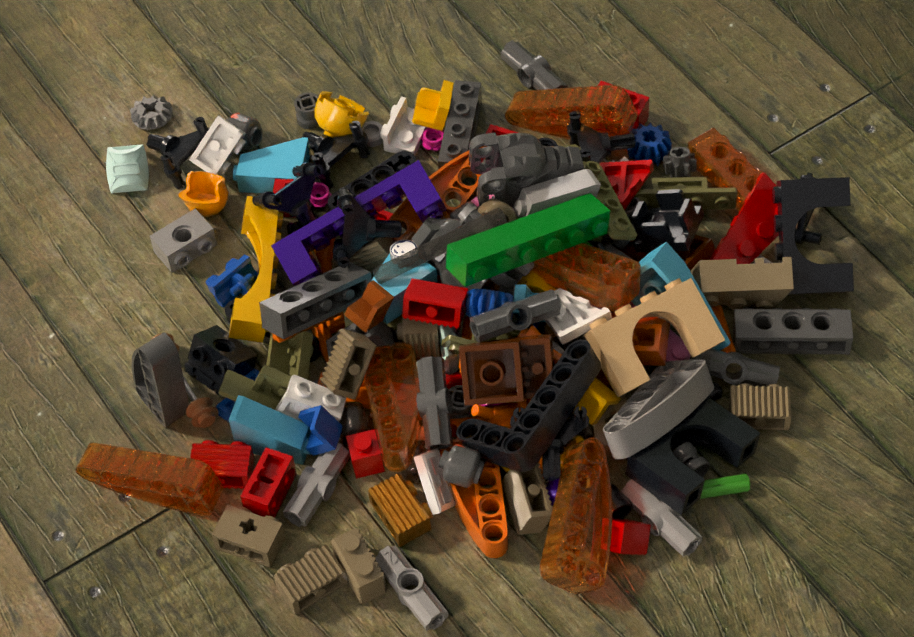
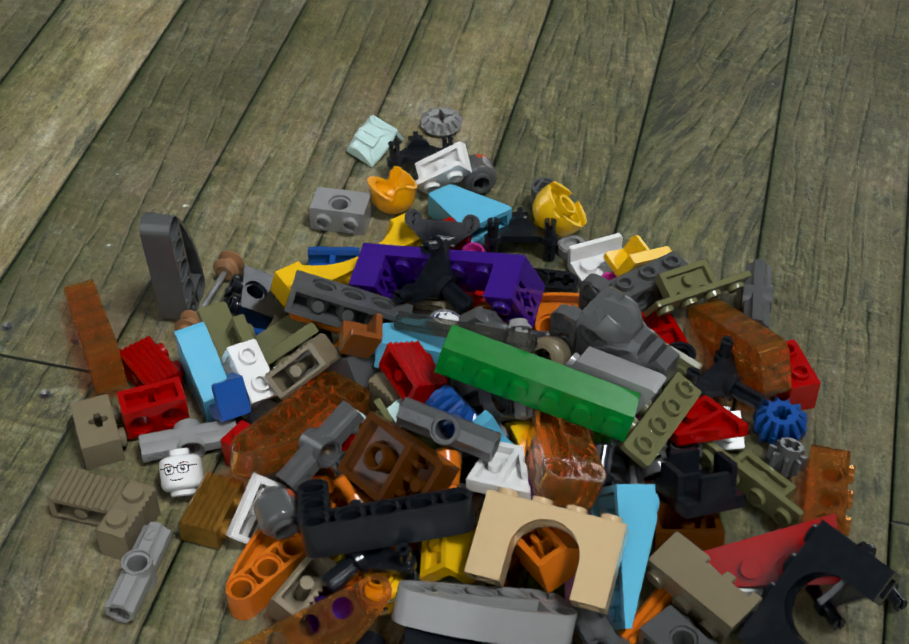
camera: 45 degrees right, 10 degrees down
none -> white head [159,448,204,497]
none -> olive bracket [644,259,752,318]

